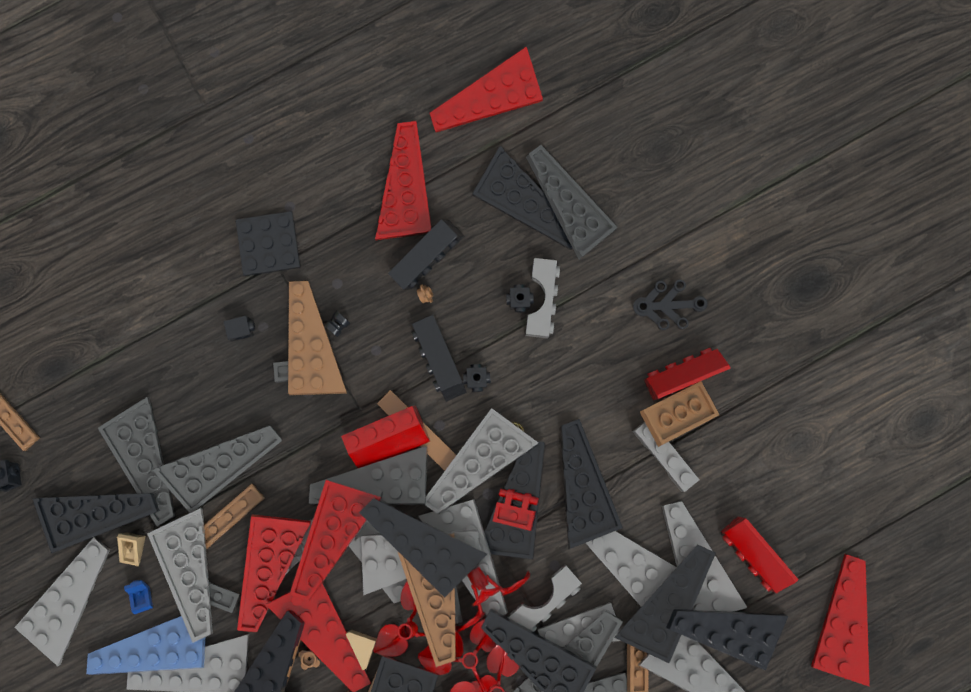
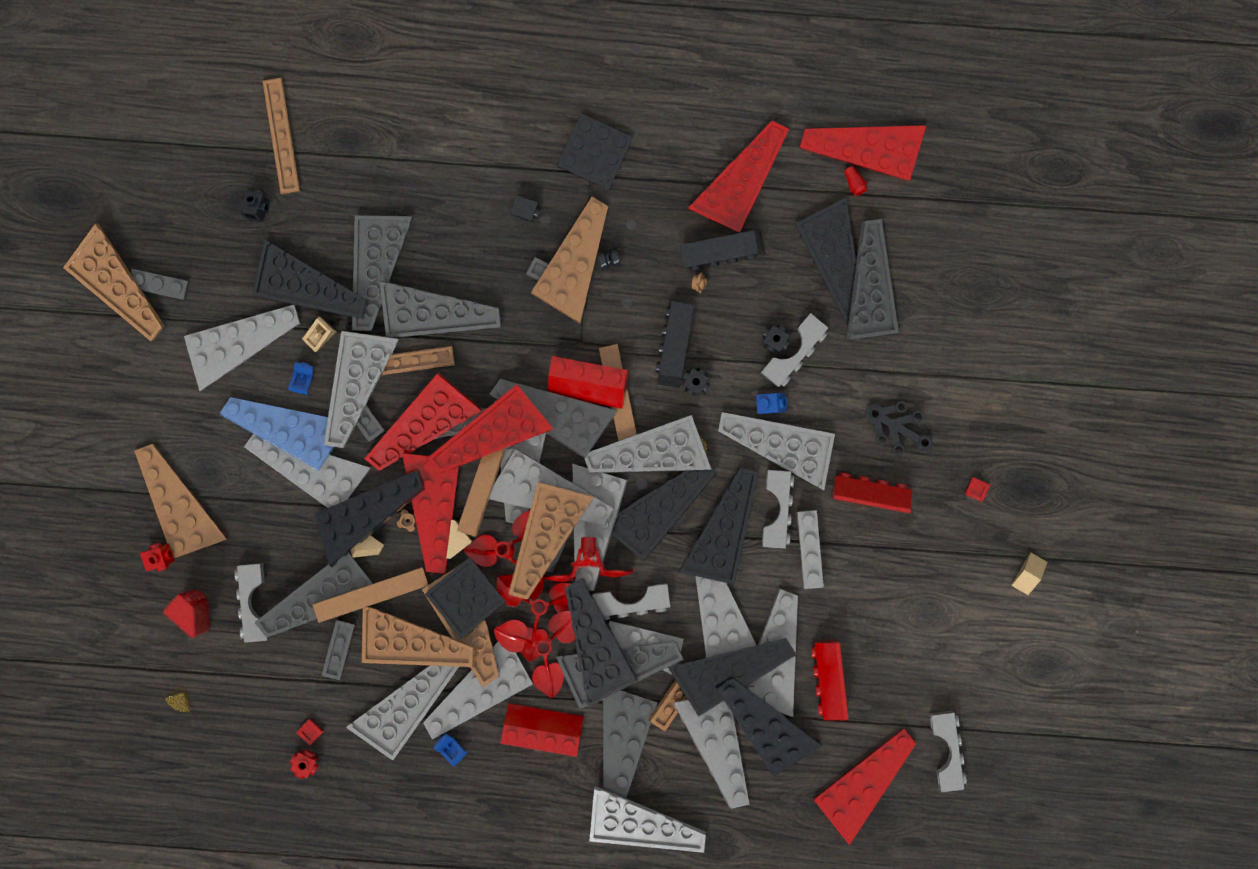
camera: 30 degrees right, 5 degrees up
black wing [359,498,487,598] -> none
red plate [493,489,539,531] -> none
medium nougat plate [640,381,719,447] -> none
none -> medium nougat tile [457,448,506,537]
none -> light grey wing [718,412,835,490]
none -> blue bracket [756,393,788,414]
none -> light grey arch [762,470,794,549]
none -> red cone [844,166,868,196]
none -> light grey arch [929,711,967,792]
none -> red tile [964,477,990,502]
none -> tan slope [1011,552,1047,595]

